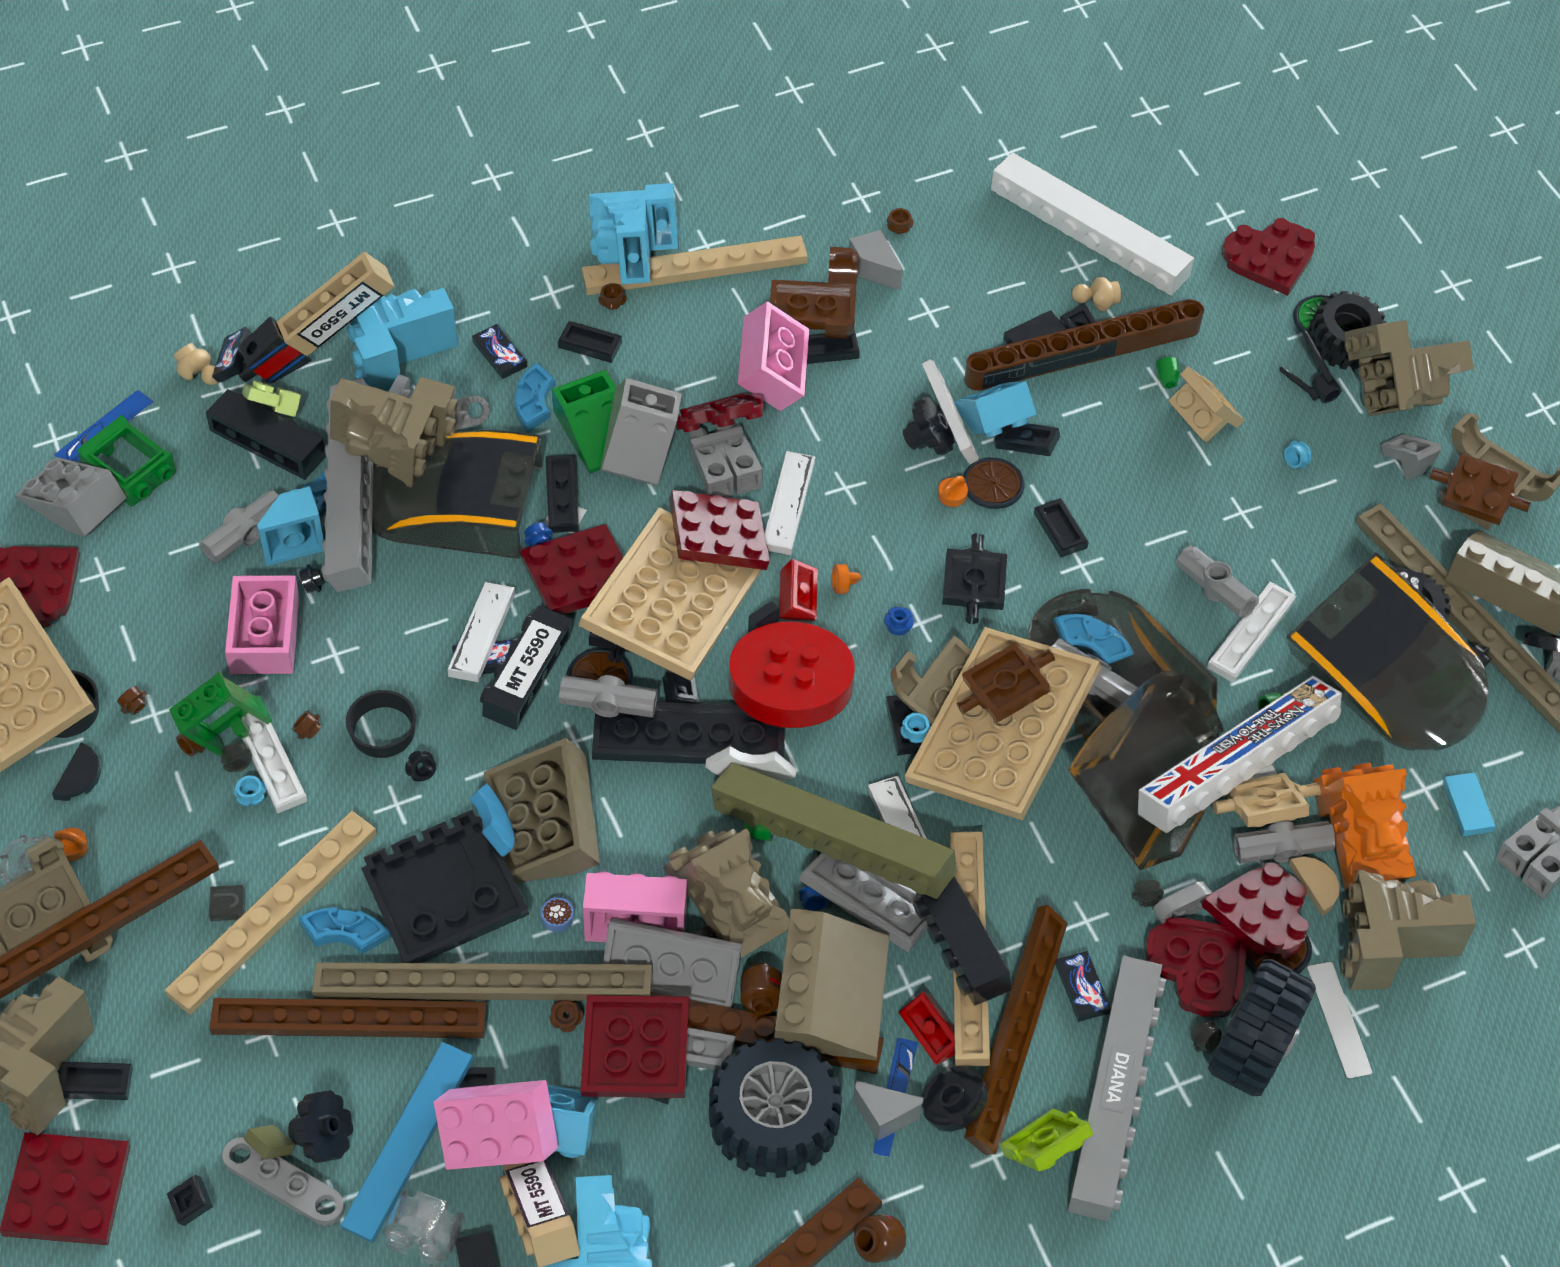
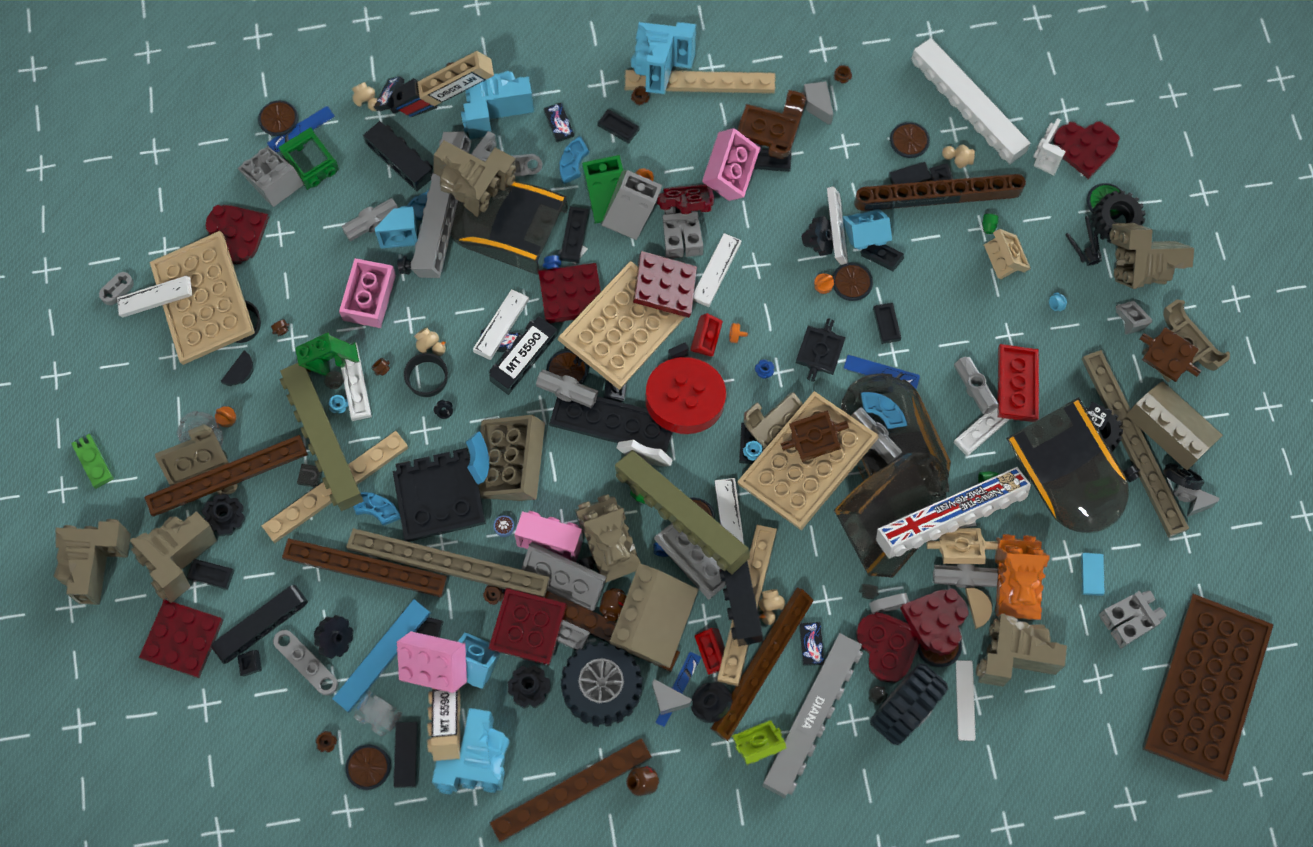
camera: 15 degrees right, 15 degrees up
yellowish green plate [242,380,301,417] -> none
olive tile [244,1124,295,1159] -> none
none -> black plant [202,494,245,536]
none -> black beam [211,585,308,664]
none -> reddish brown wheel [258,100,298,136]
none -> olive brick [280,363,364,511]
none -> tan animal [414,327,446,356]
none -> black plant [508,665,551,709]
none -> tan animal [759,589,785,625]
none -> blue sticker [844,355,920,389]
none -> reddish brown wheel [890,122,930,158]
none -> red tile [997,344,1039,423]
none -> white bracket [1033,119,1066,176]

